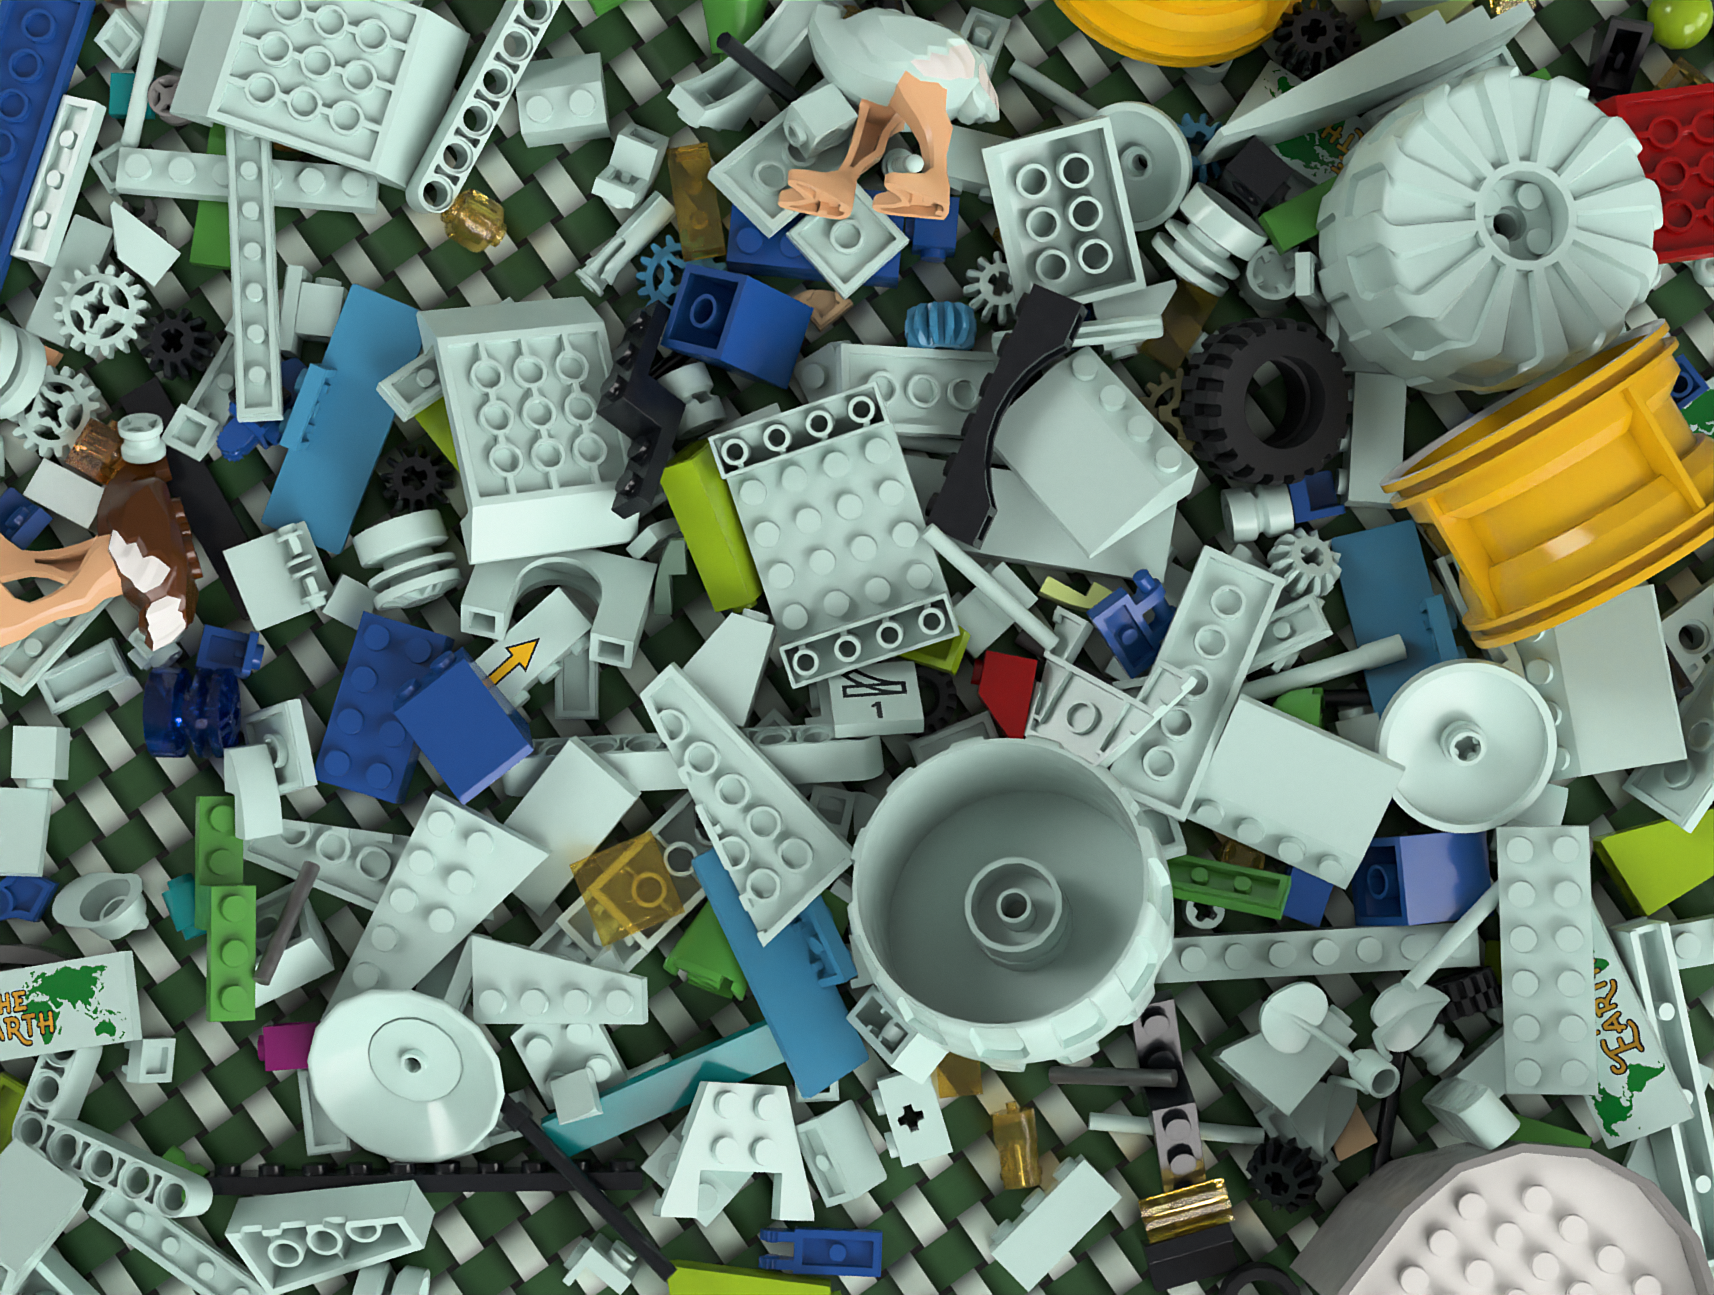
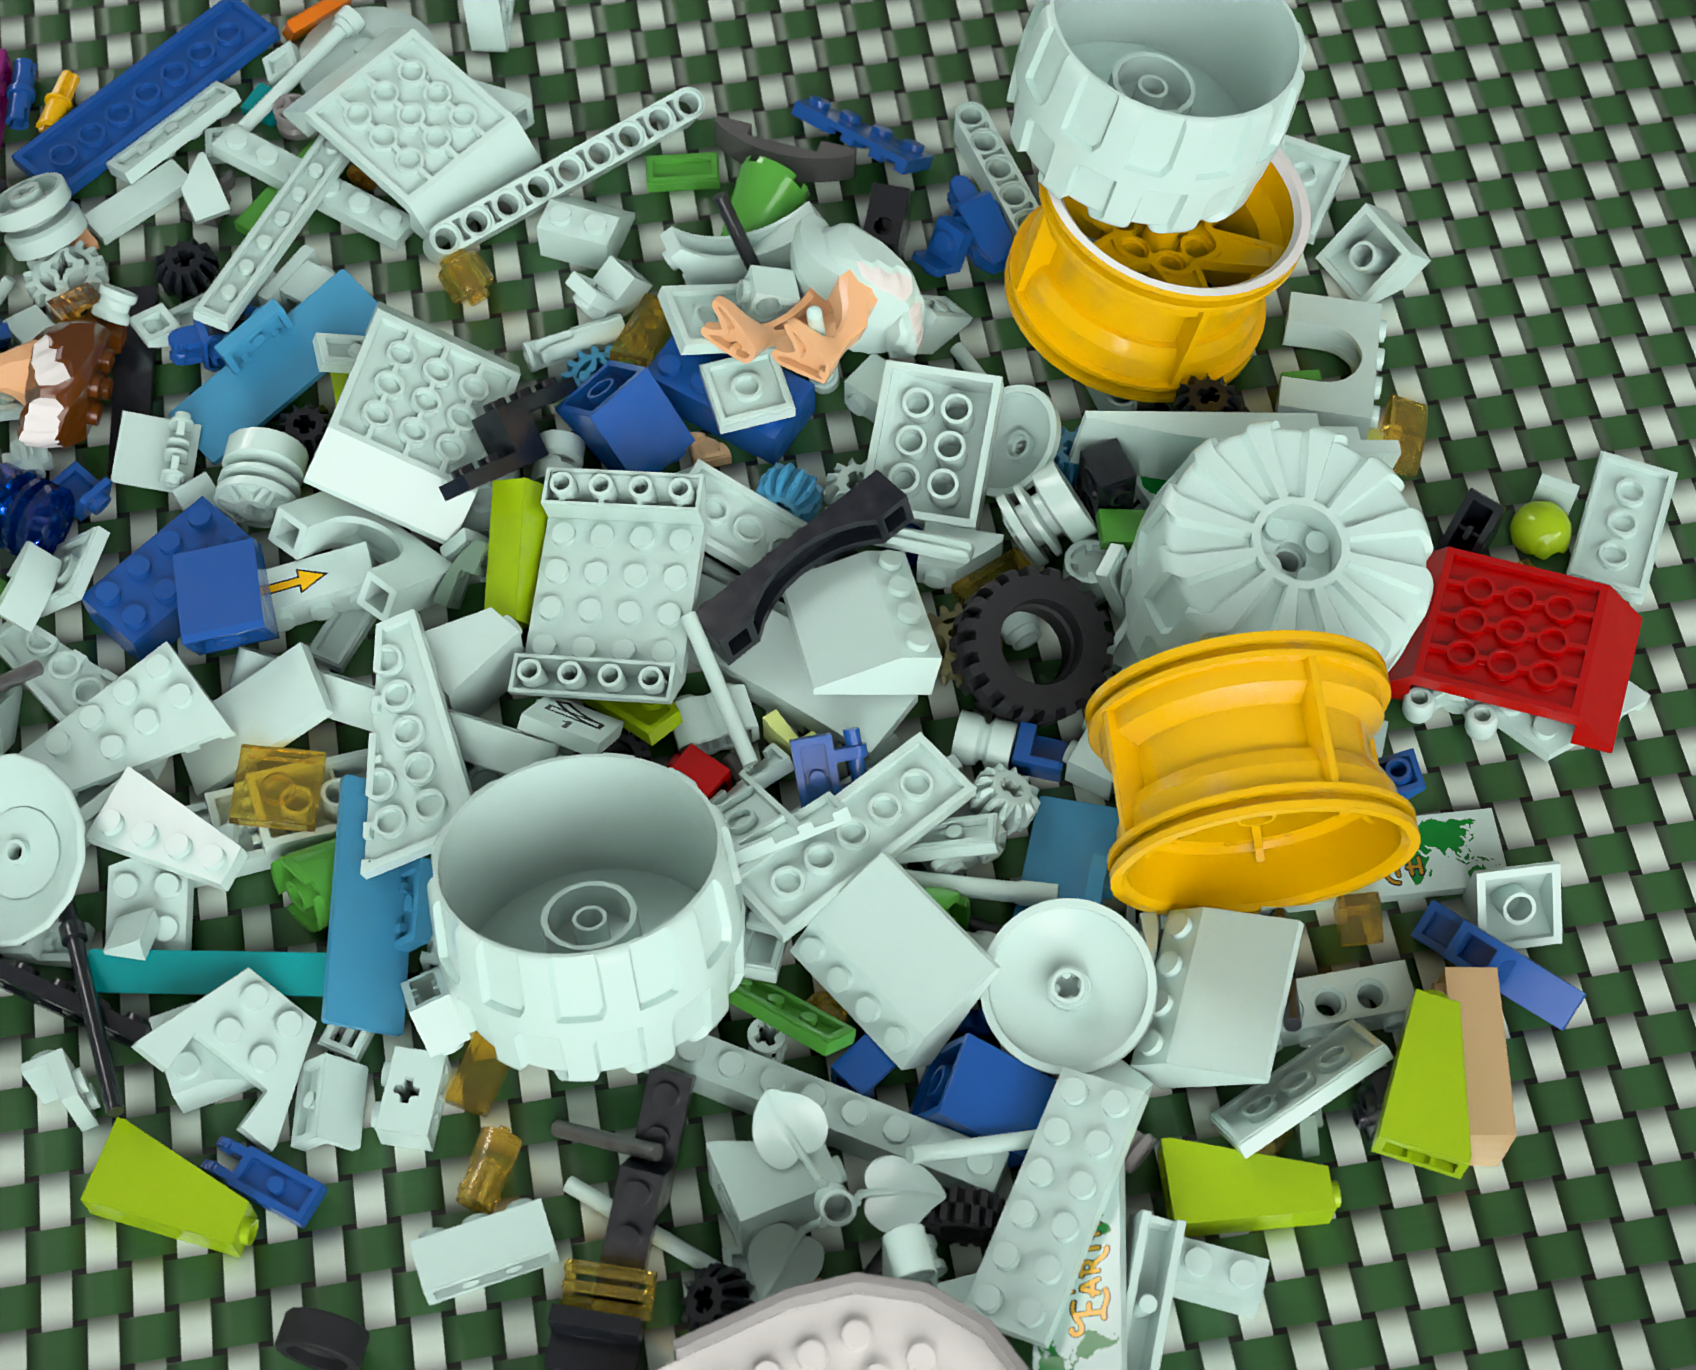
camera: 25 degrees right, 25 degrees down
light aqua gear [53,264,151,359] -> none
blue brick [905,197,960,263] -> none

